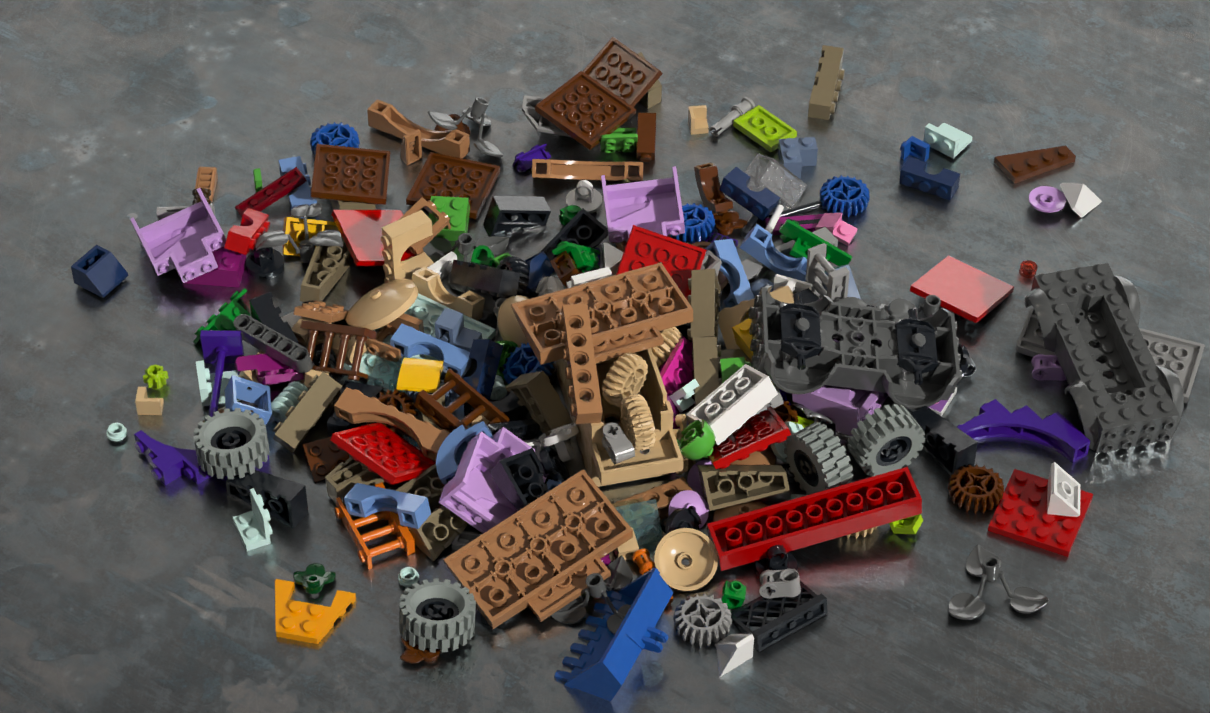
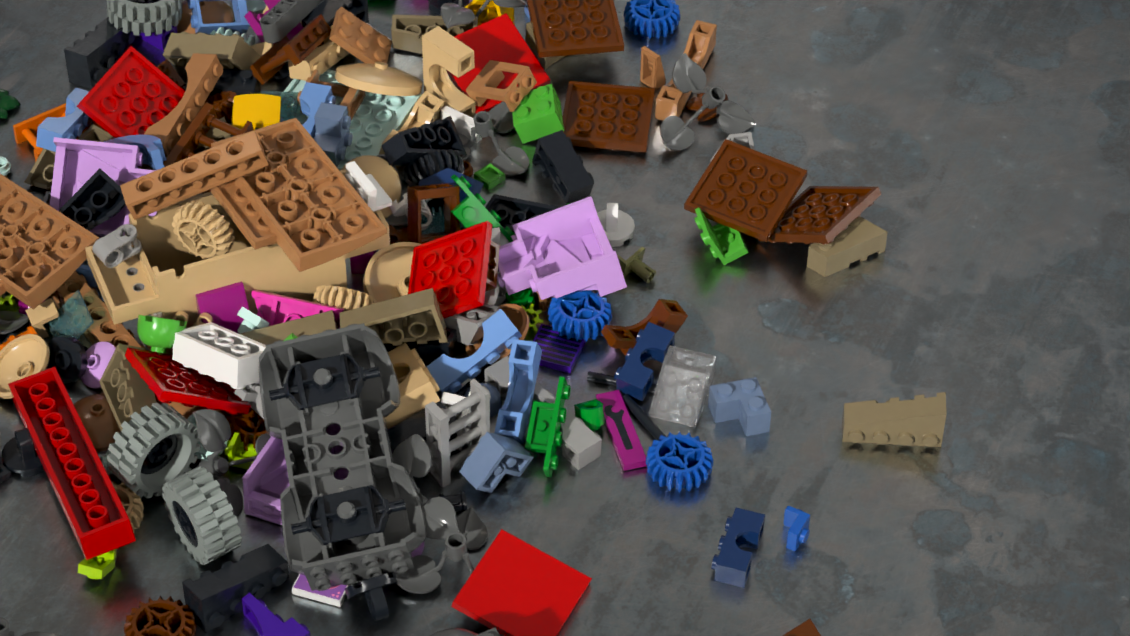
camera: 80 degrees right, 0 degrees up
light aqua bracket [233,488,273,551] -> none
green plate [471,245,494,266] -> none
dark purple hinge [512,143,551,172] -> none
medium nougat arch [532,159,644,182] -> none
tan gear [620,394,656,451] -> none
reddish brown slope [637,113,656,162] -> none
tan panel [688,105,709,135] -> none
light grey pin [710,97,755,137] -> none
reddish brown plate [713,210,747,235] -> none
lime plate [733,105,797,152] -> none
white bar [765,205,784,234] -> none
bright pink slope [815,213,858,246] -> none
light aqua bracket [923,123,972,158] -> none

